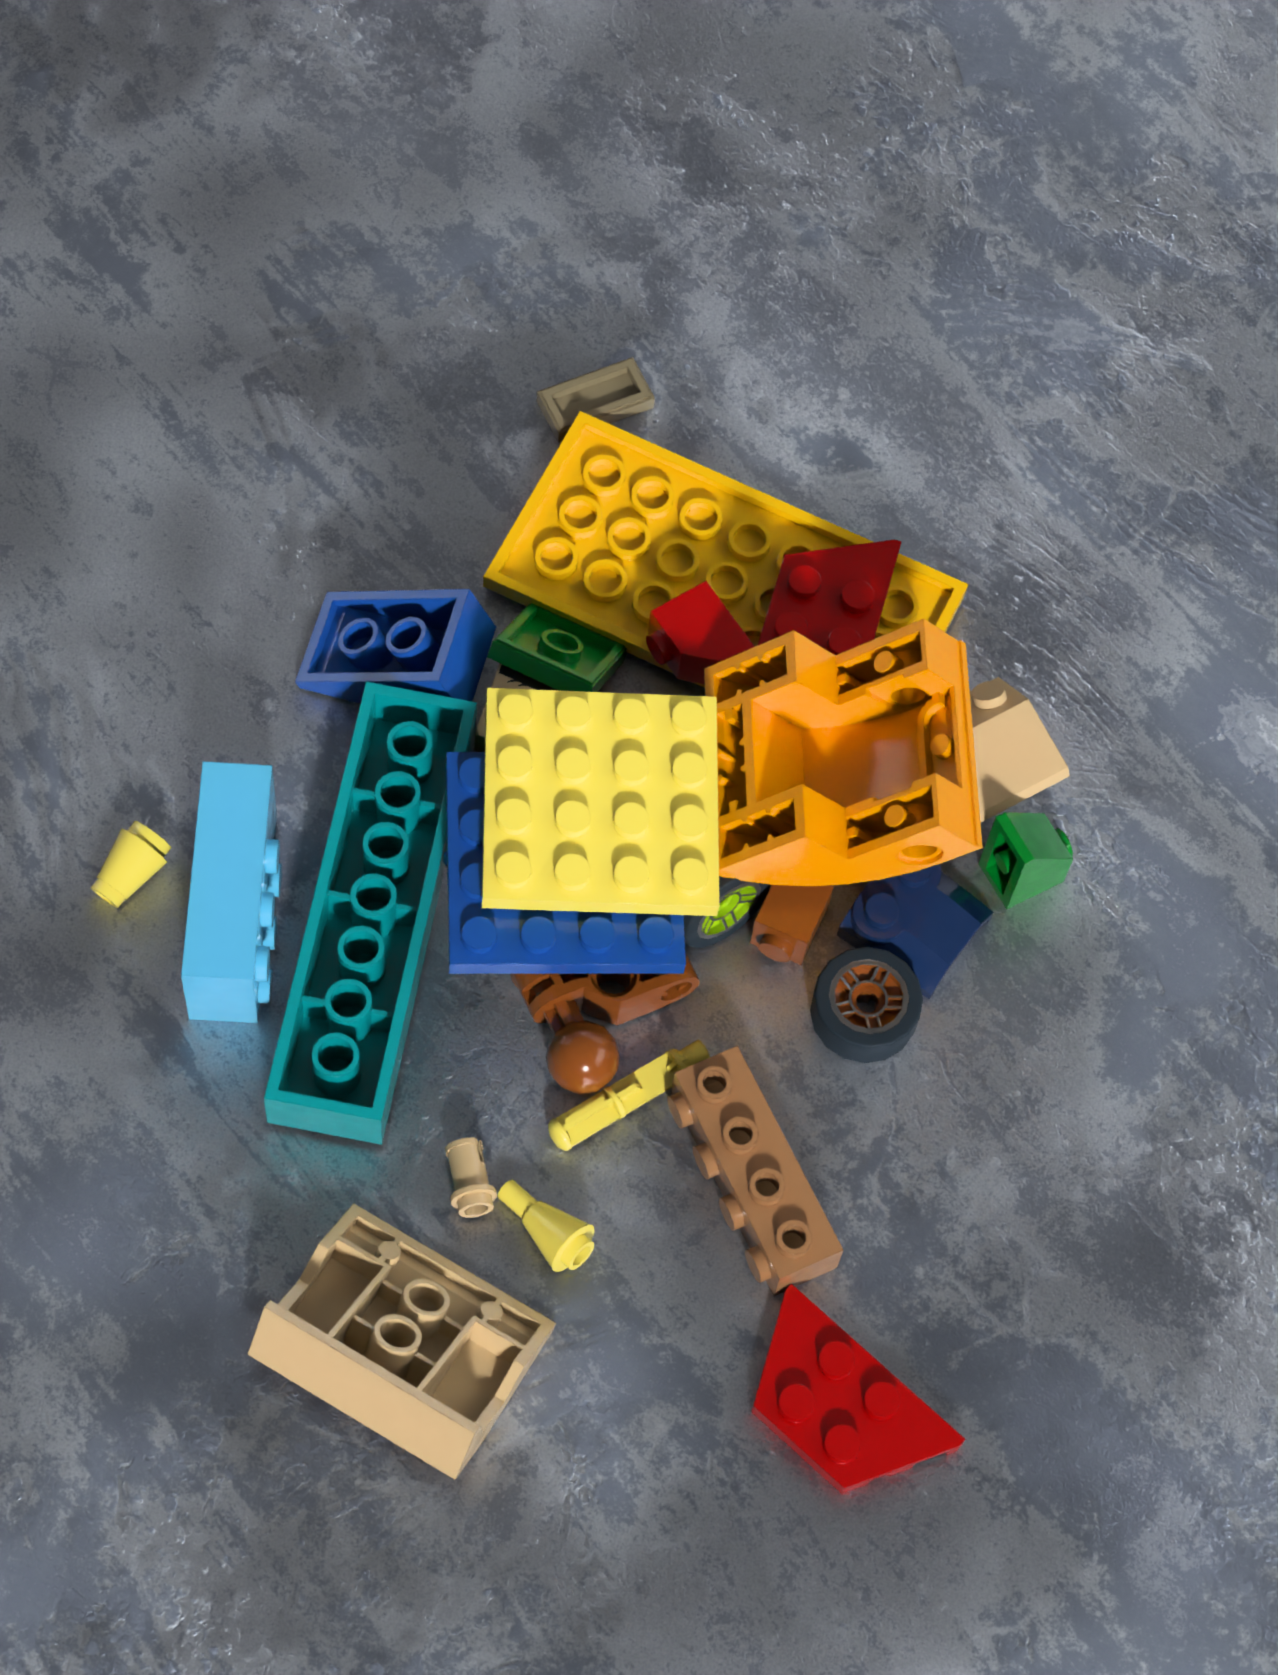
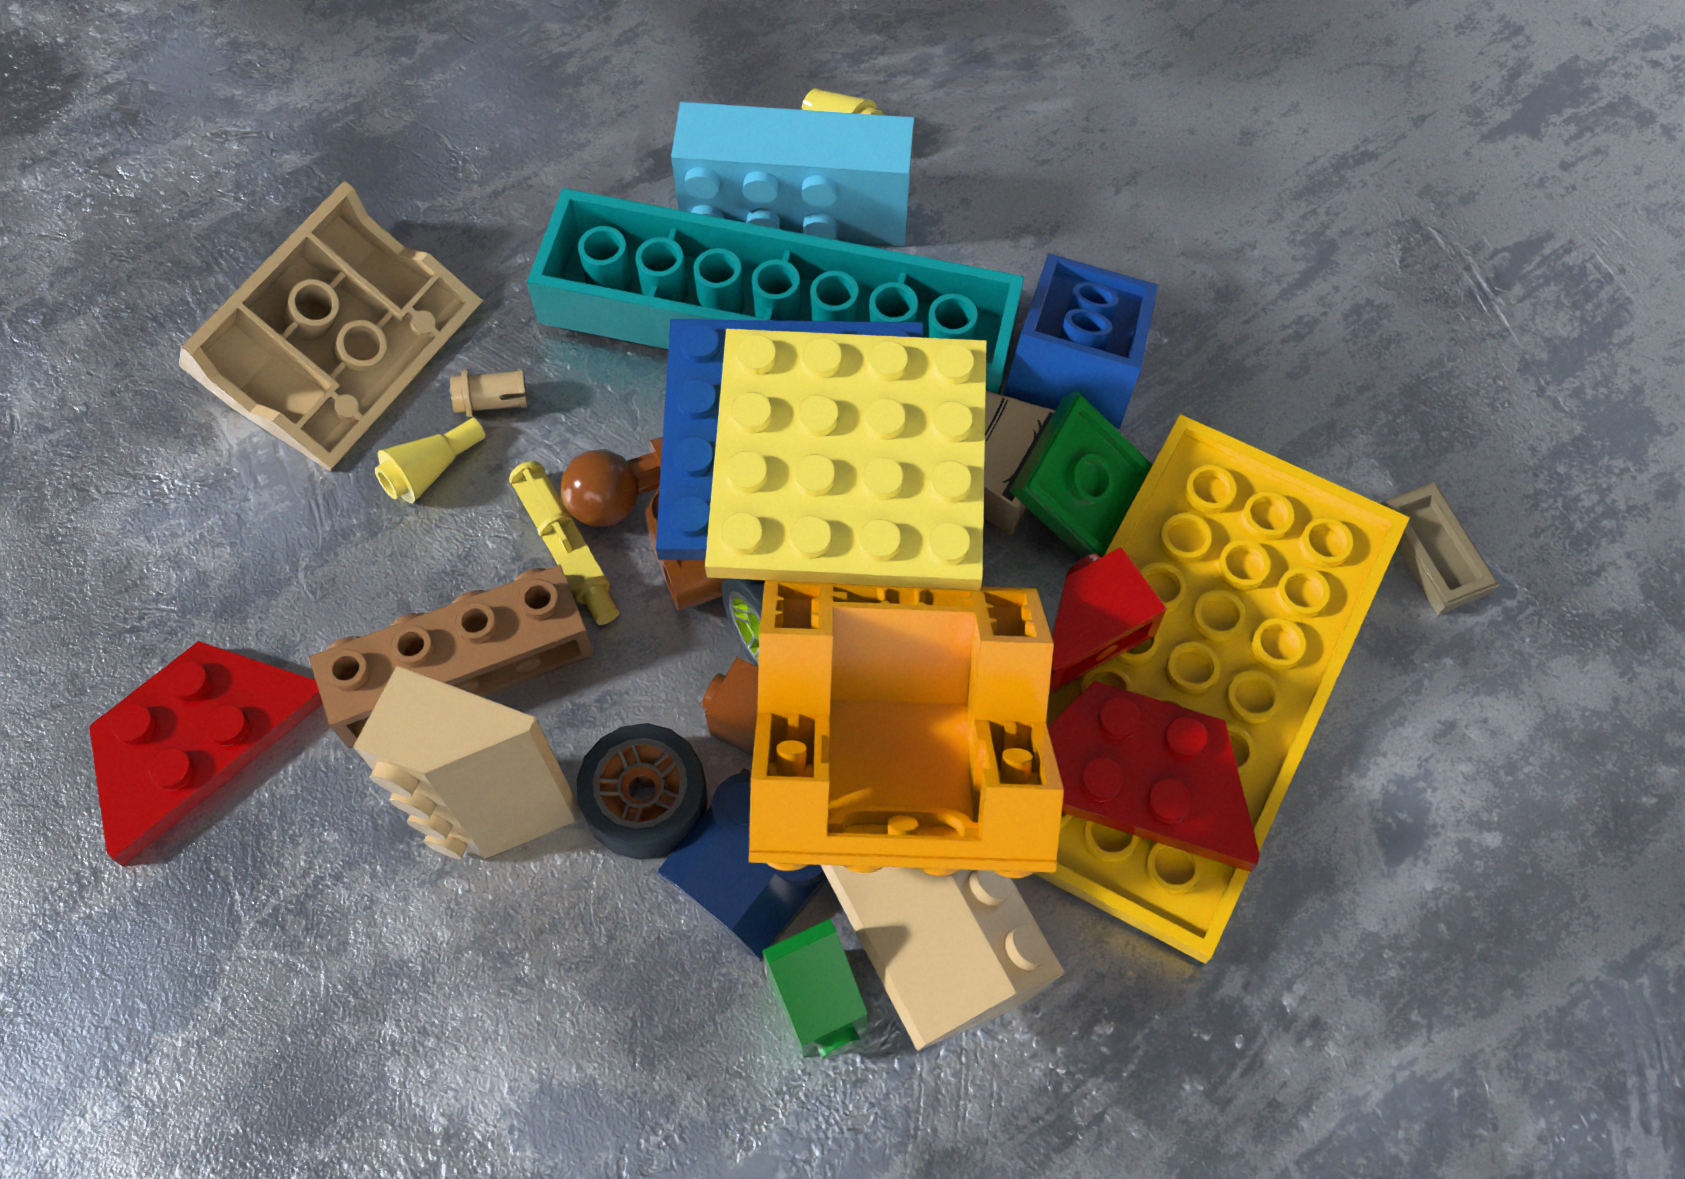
camera: 100 degrees right, 0 degrees up
none -> tan slope [353,666,581,859]

